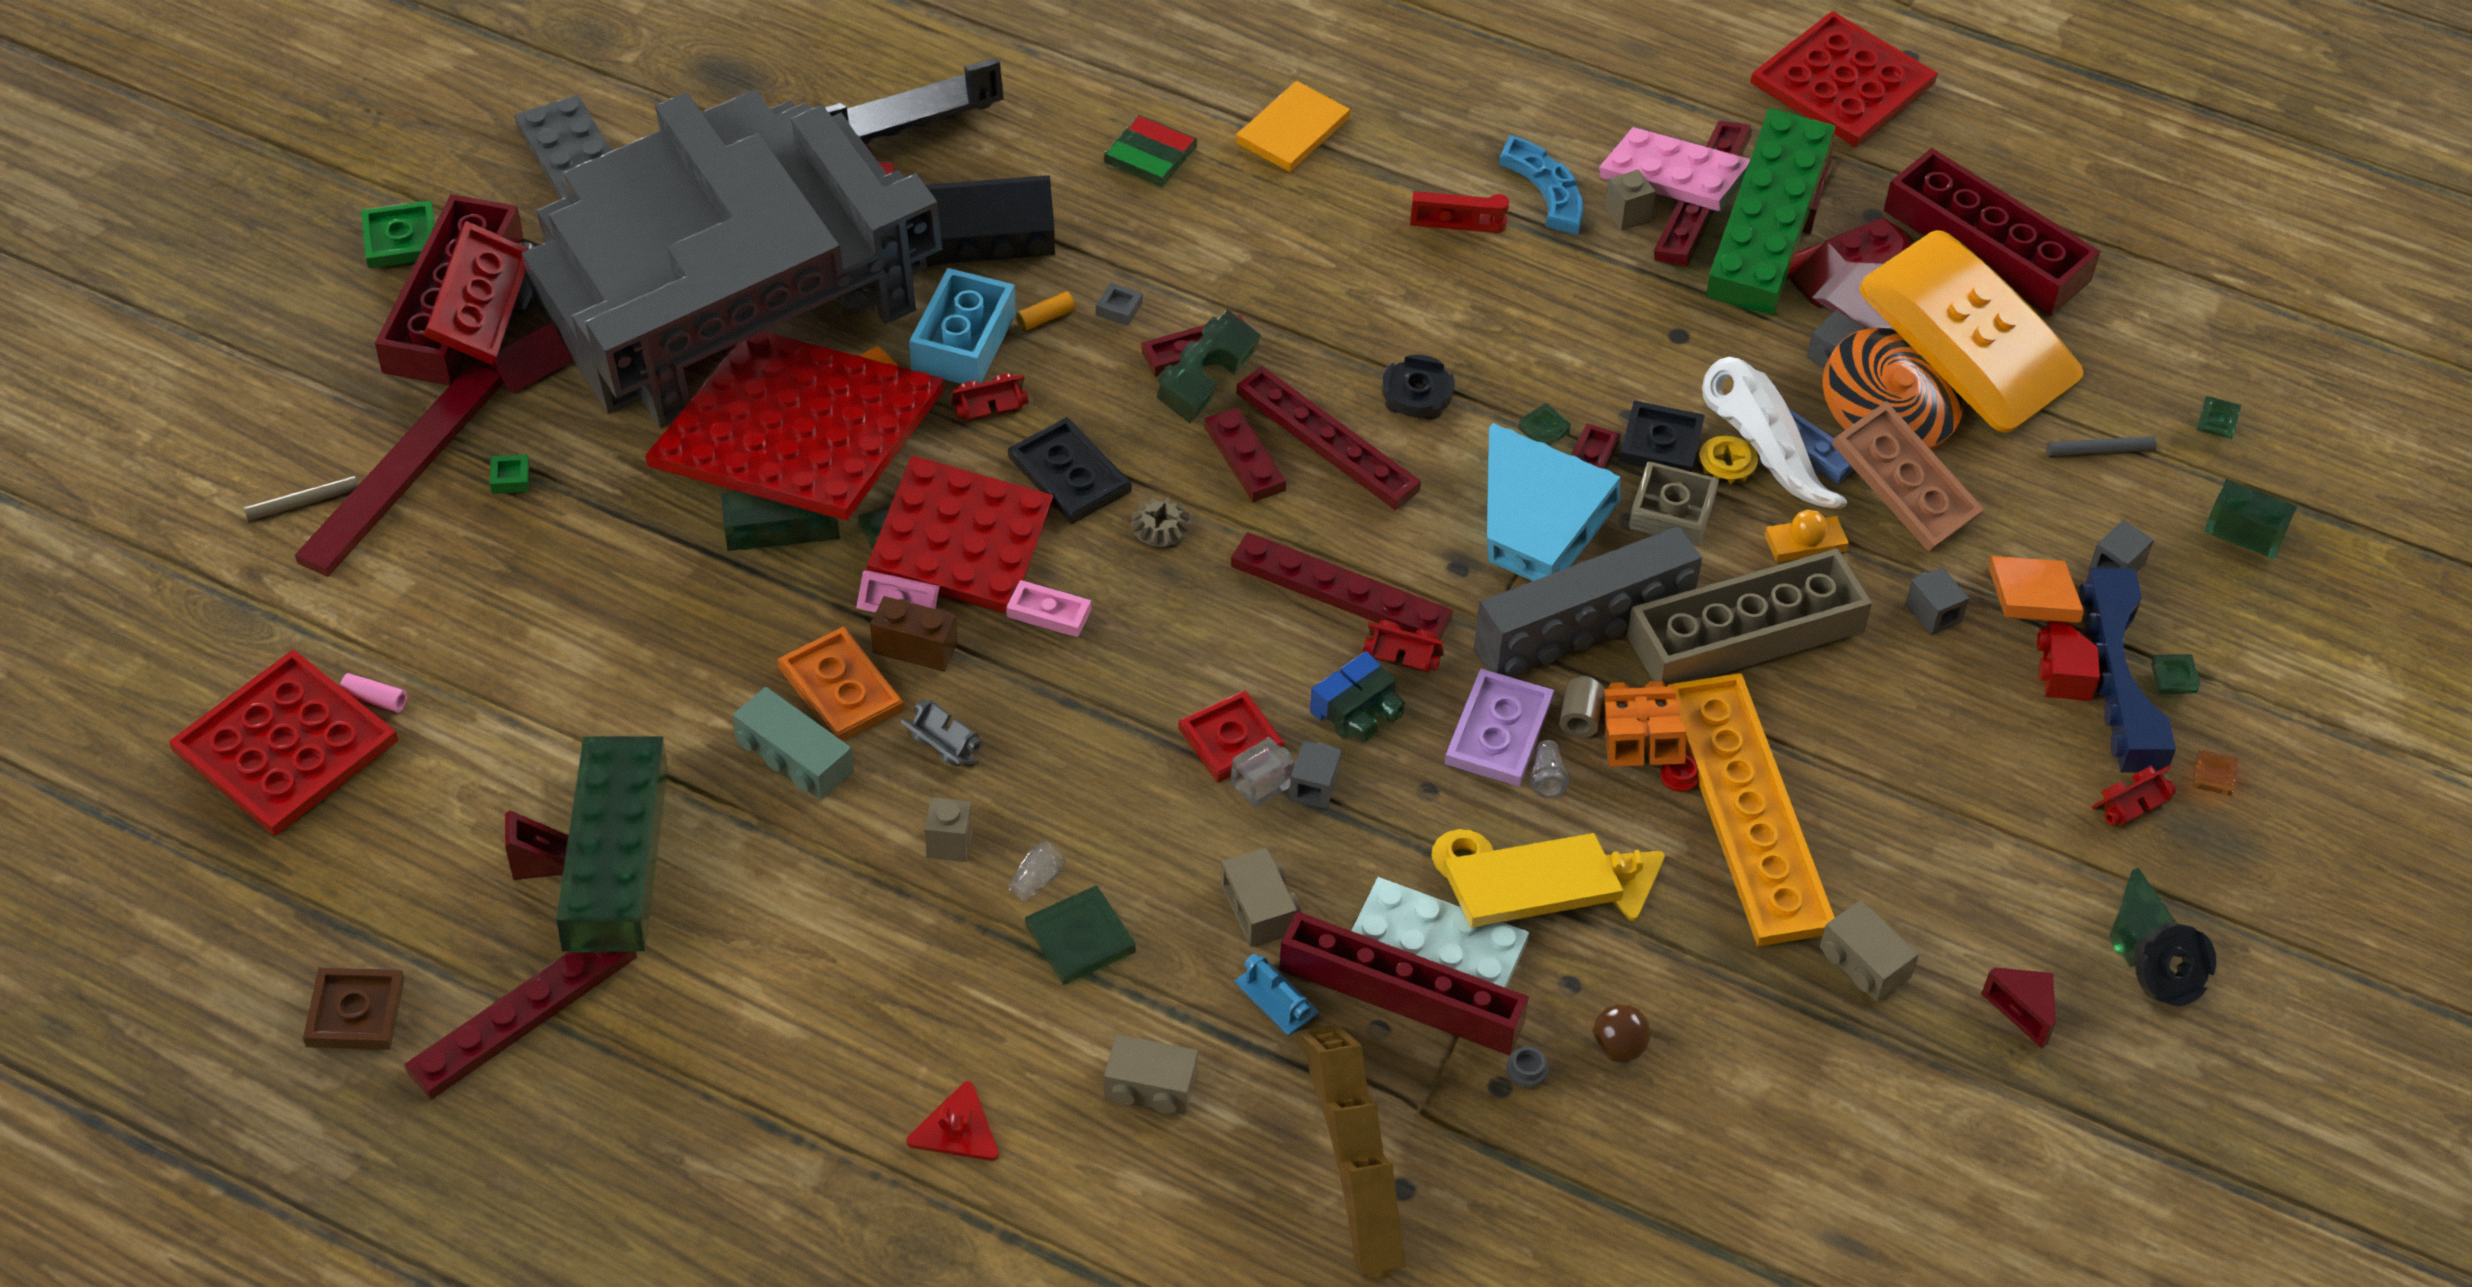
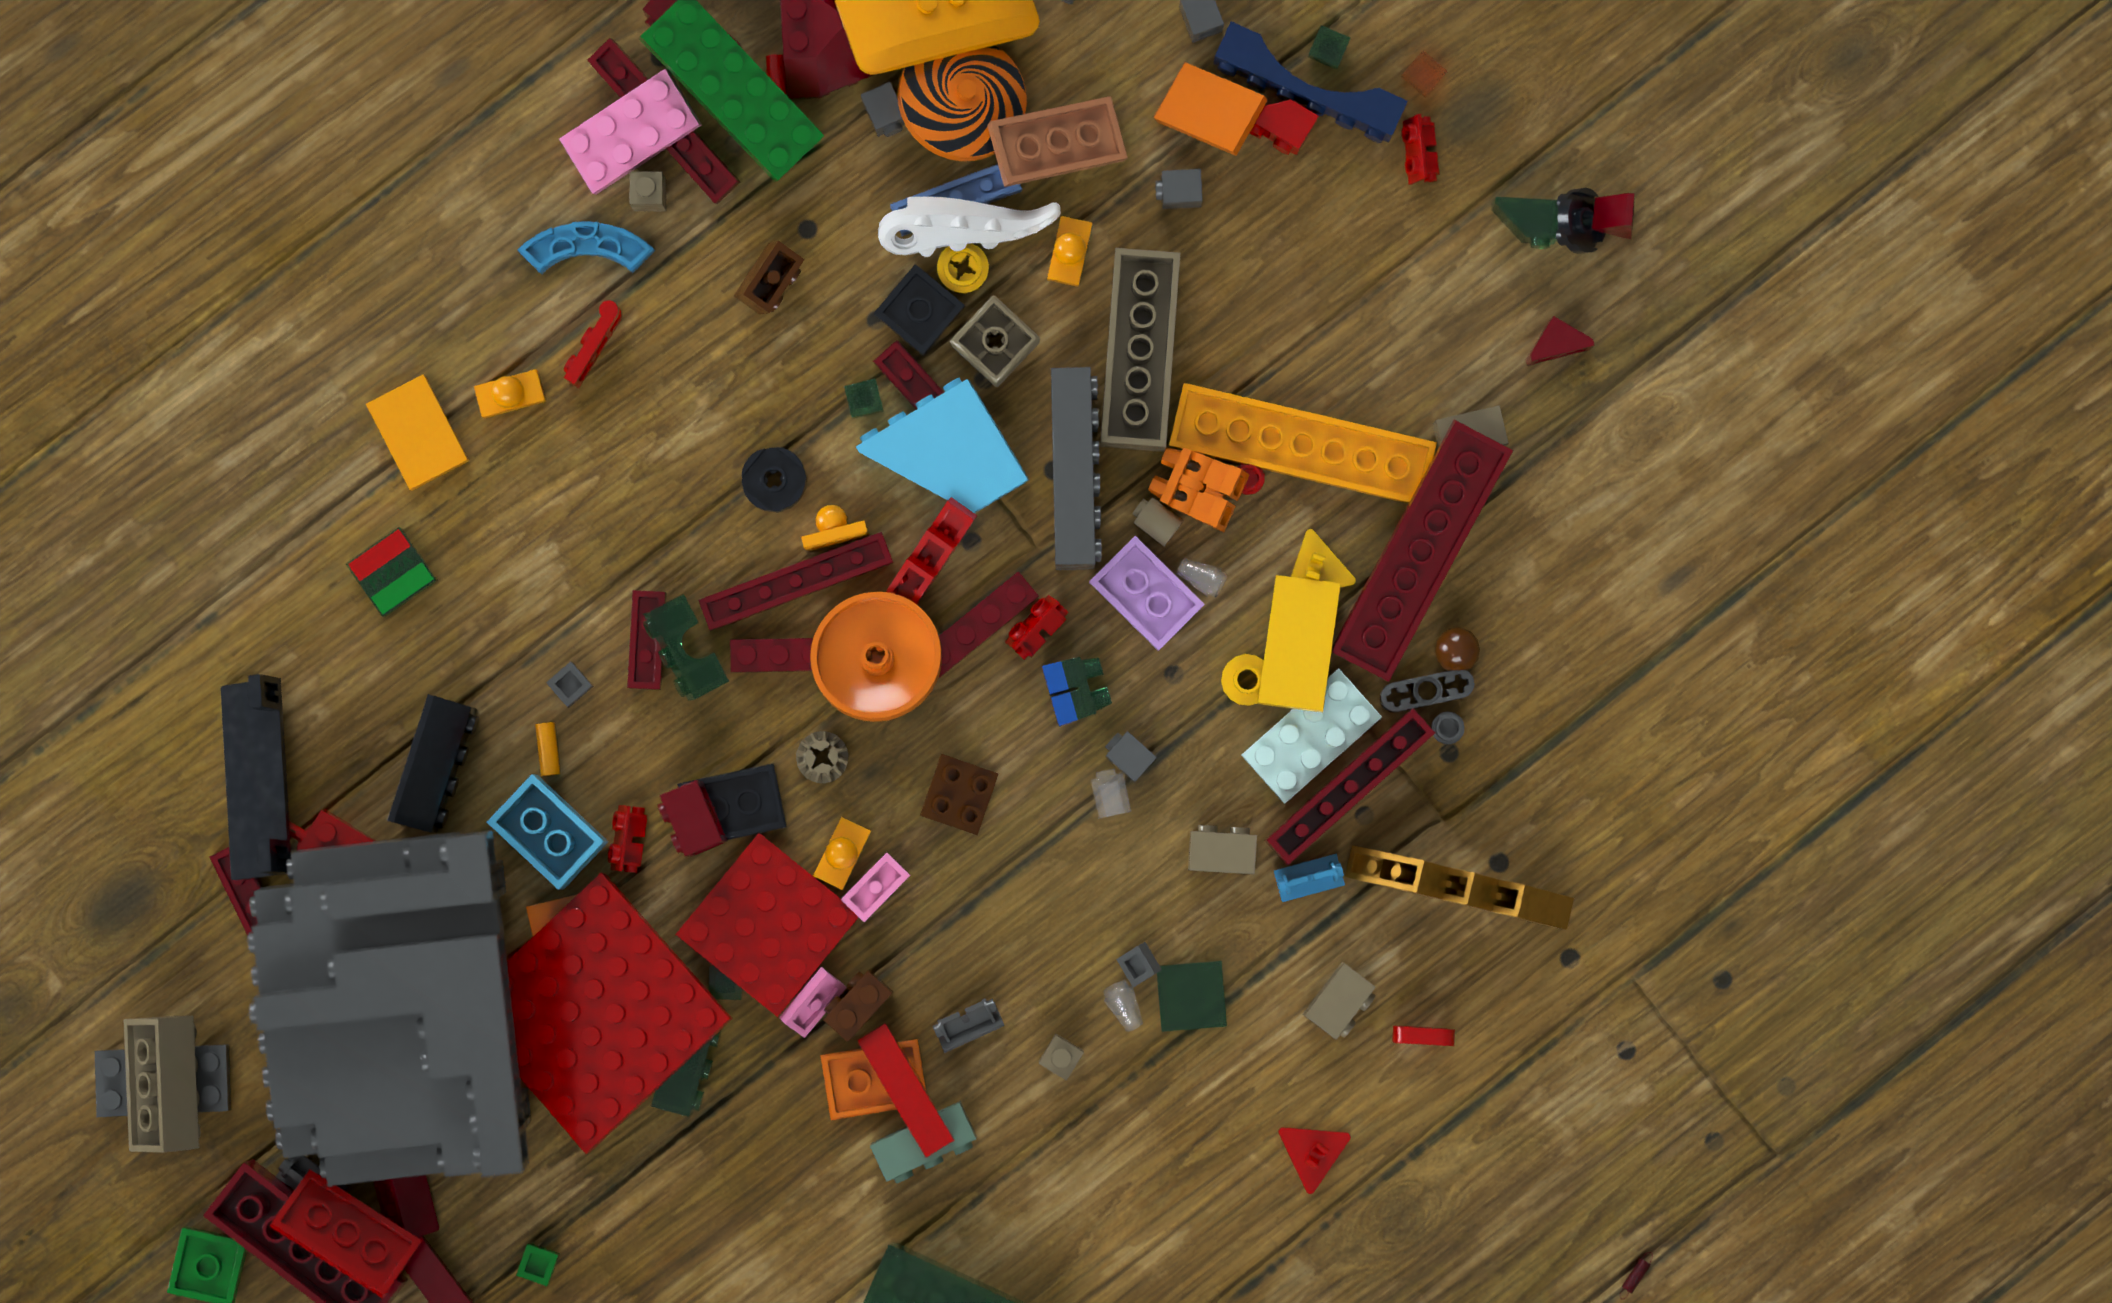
camera: 65 degrees left, 35 degrees up
red tile [1178,690,1285,783] -> none
none -> dark tan slope [124,1015,201,1152]
none -> light orange tile [474,369,546,419]
none -> dark red piece [657,780,728,857]
none -> reddish brown brick [734,241,805,314]
none -> light orange tile [801,505,869,552]
none -> orange dish [810,592,942,722]
none -> light orange tile [813,817,871,890]
none -> red slope [857,1023,954,1158]
none -> red slope [886,497,977,605]
none -> reddish brown hinge [920,754,998,835]
none -> dark grey plate [1116,942,1162,987]
none -> dark red plate [1332,420,1513,682]
none -> dark grey beam [1380,670,1474,713]
none -> red beam [1392,1026,1455,1046]
none -> dark red slope [1592,193,1635,239]

